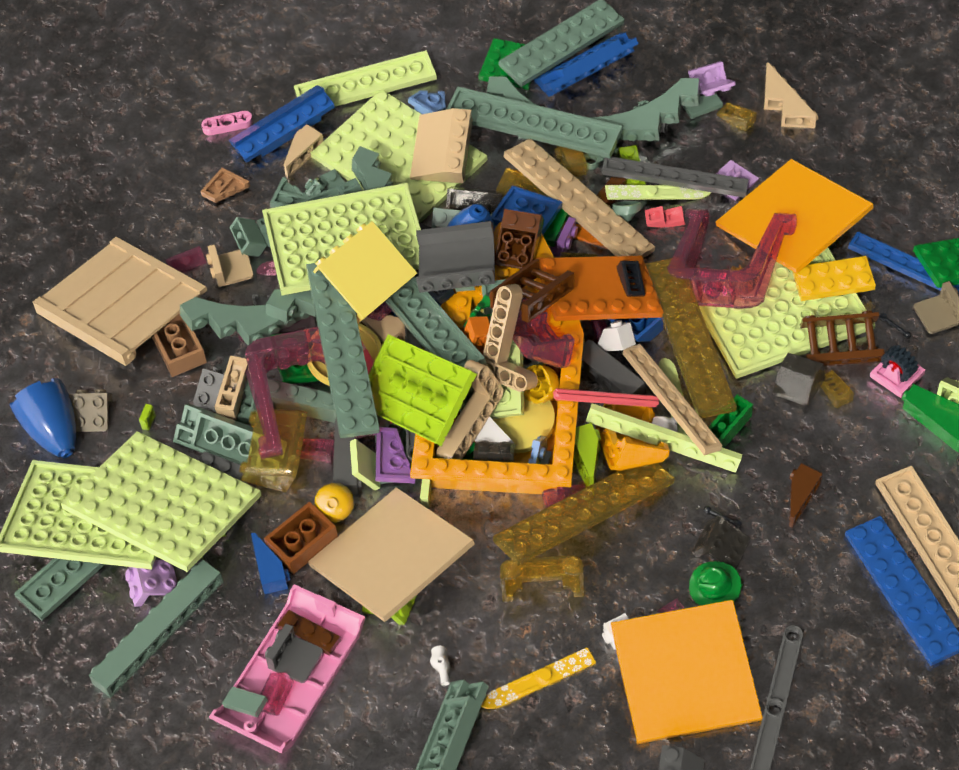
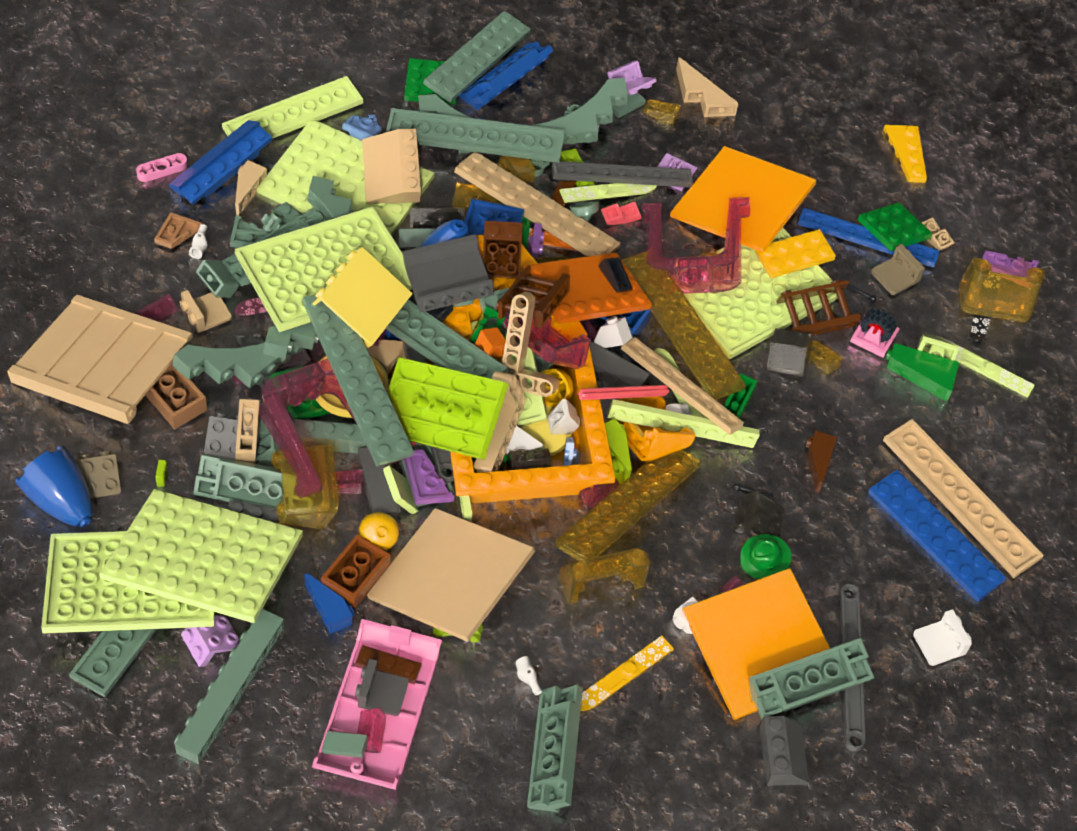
camera: 25 degrees left, 0 degrees up
none -> white piece [189,224,208,259]
none -> white slope [547,399,580,435]
none -> sand green slope [749,638,874,720]
none -> white bracket [913,609,972,666]

